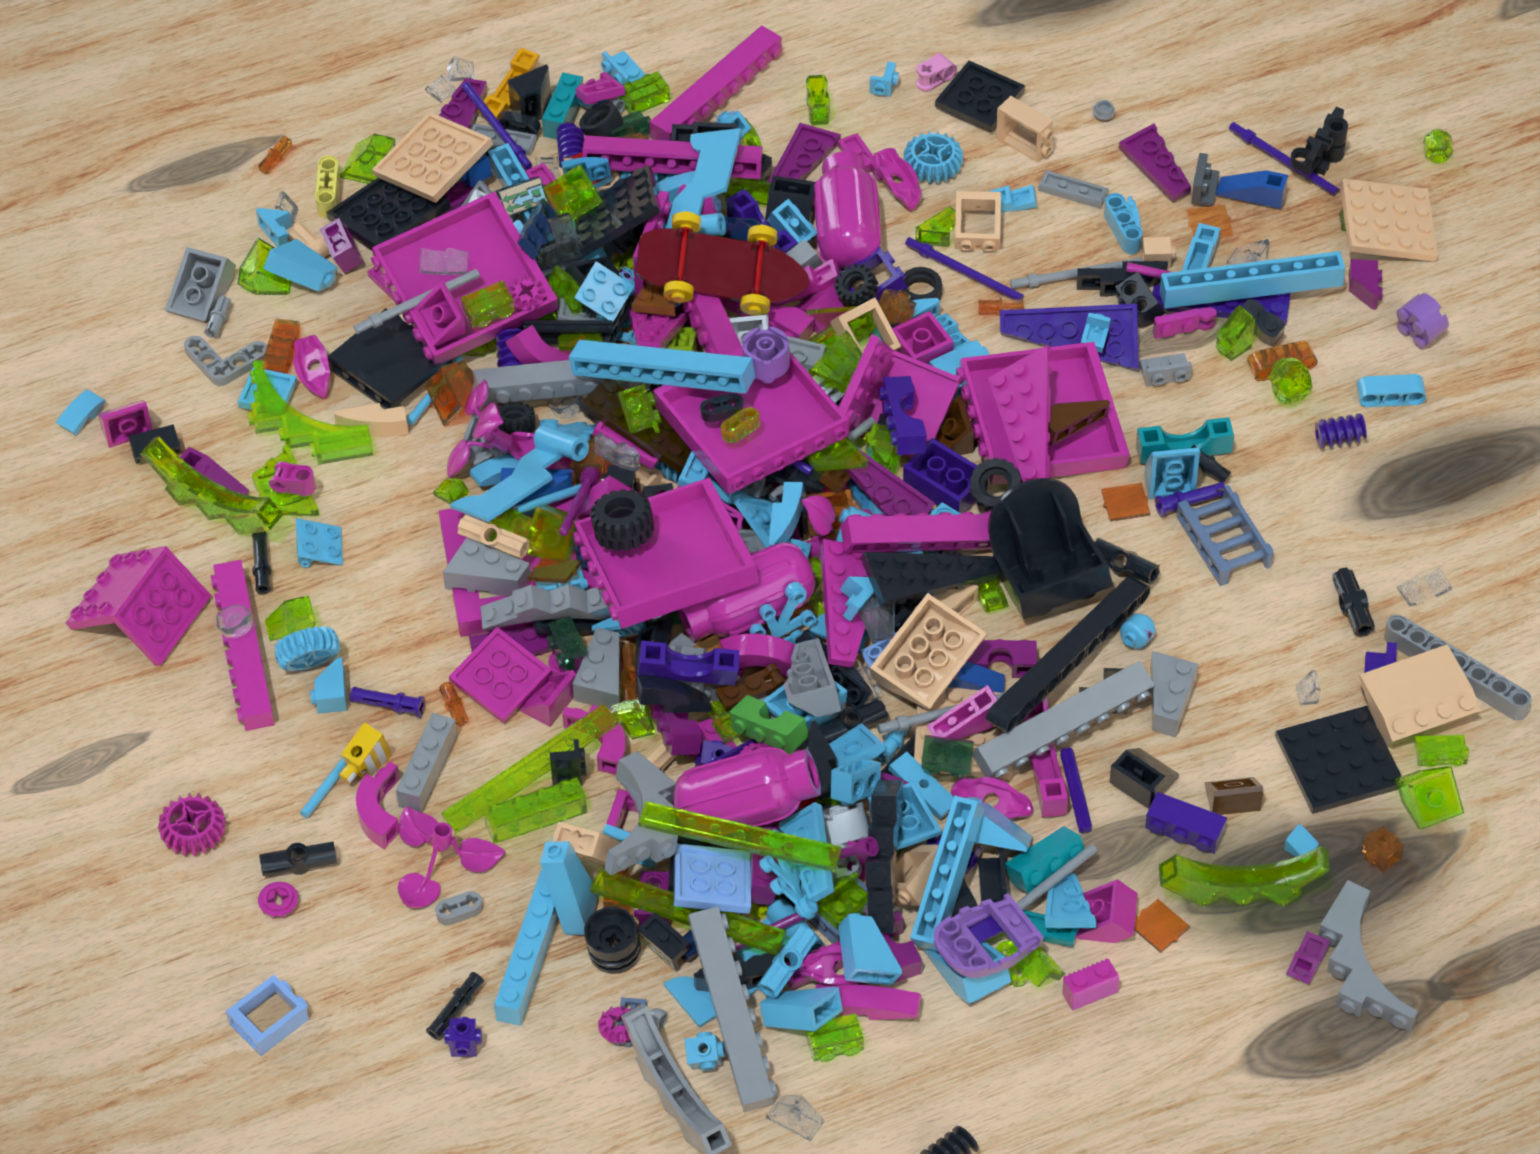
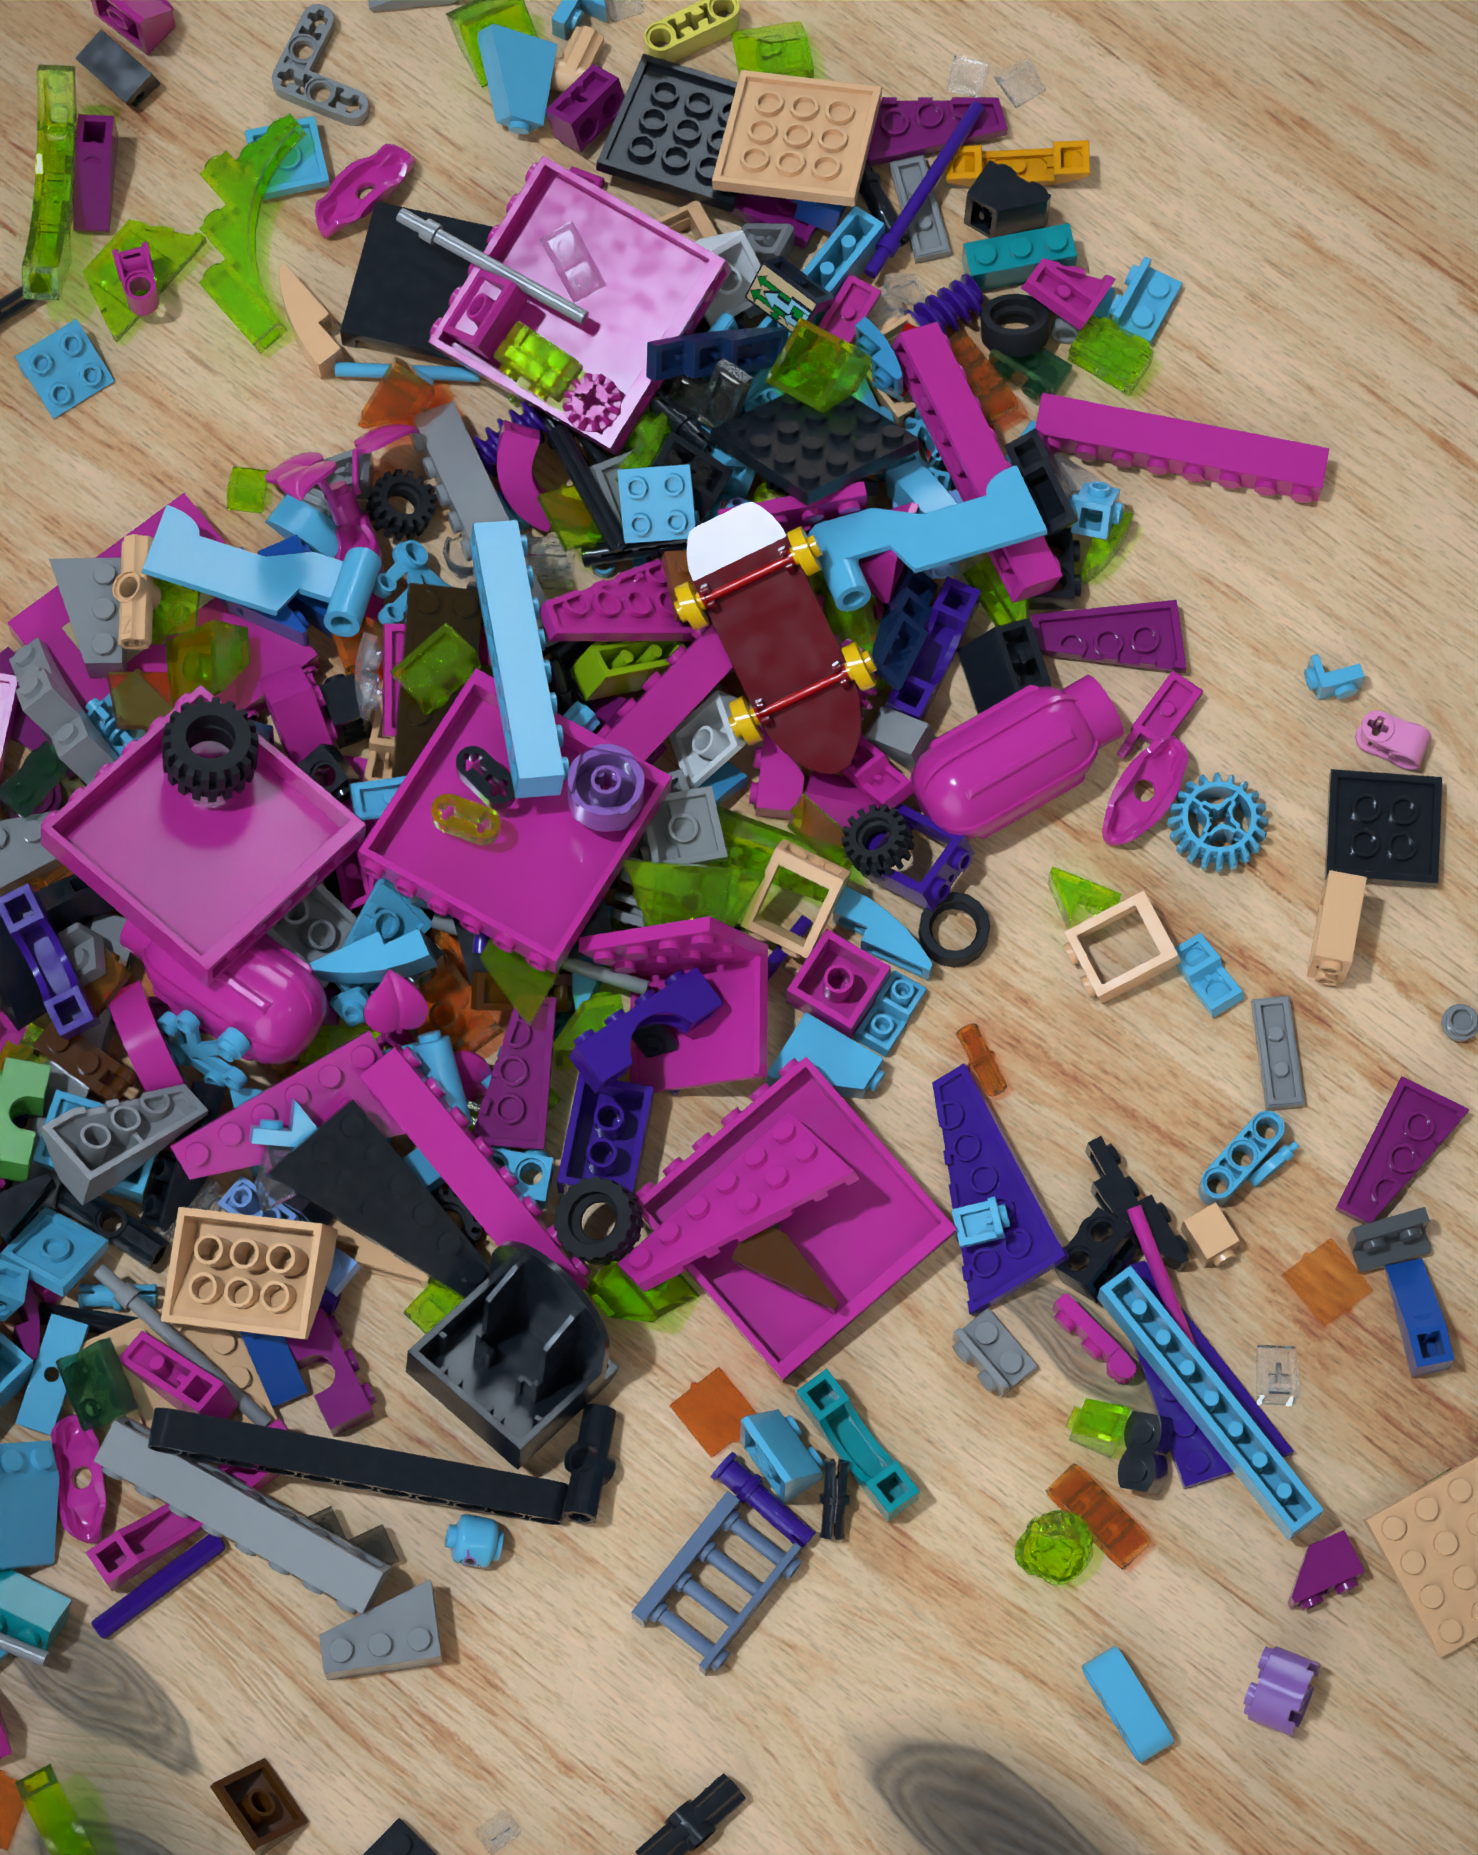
camera: 60 degrees right, 20 degrees up
light grey axle [204,295,231,338] -> none
clear orange beam [262,318,300,374] -> none
black beam [499,111,541,135] -> none
medium azure bar [513,484,581,515] -> none
magenta piece [559,467,600,536] -> none
medium azure brick [767,199,817,244] -> none
clear neon green brick [806,74,830,126] -> none
clear orange brick [878,289,917,325] -> none
dark purple bar [905,237,1024,303] -> none
reddish brown slope [935,395,974,455] -> none
light grey bar [1010,257,1142,289] -> none
black slope [1109,748,1179,808] -> none
dark purple brick [1145,792,1227,854] -> none
medium azure slope [1182,223,1221,271] -> none
dark purple piece [1315,413,1367,449] -> none

